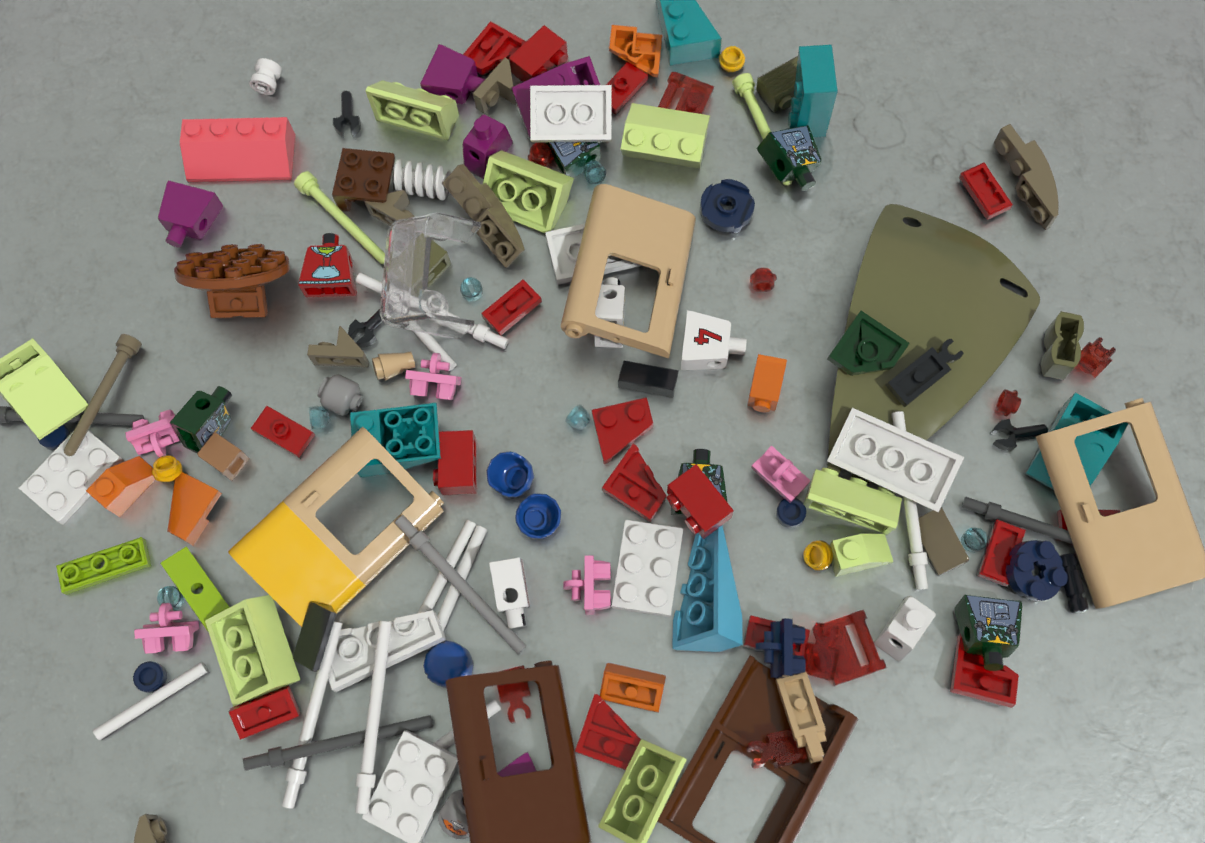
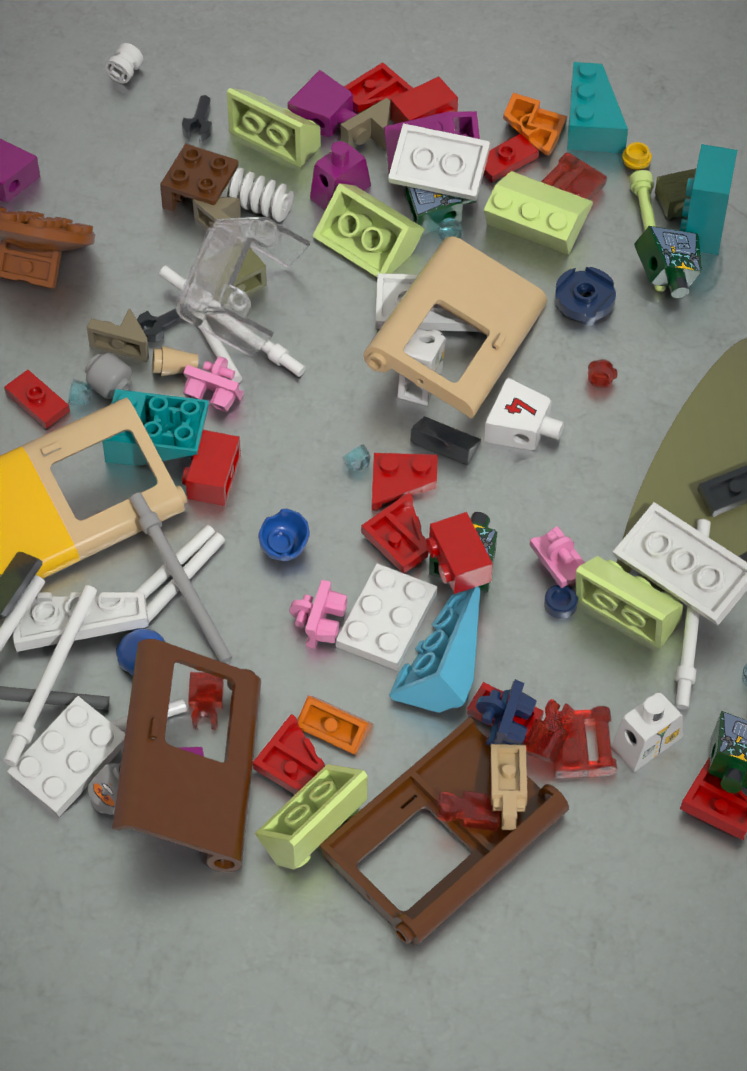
camera: 10 degrees right, 15 degrees down
coral slope [180,117,295,182] -> none
yellowish green piece [294,171,389,264] -> none
red torso [298,233,357,297] -> none
dark tan slope [442,164,525,268] -> none
clear light blue hinge [460,277,483,301] -> none
red plate [481,279,542,335] -> none
blue hair [486,451,534,498] -> none
white torso [489,557,530,629] -> none
clear red plate [528,142,554,167] -> none
orange slope [747,354,787,413] -> none
yellow plate [803,540,833,570] -> none
dark green plate [827,311,910,376] -> none
yellowish green slope [830,534,894,577] -> none
dark tan slope [919,507,969,576] -> none

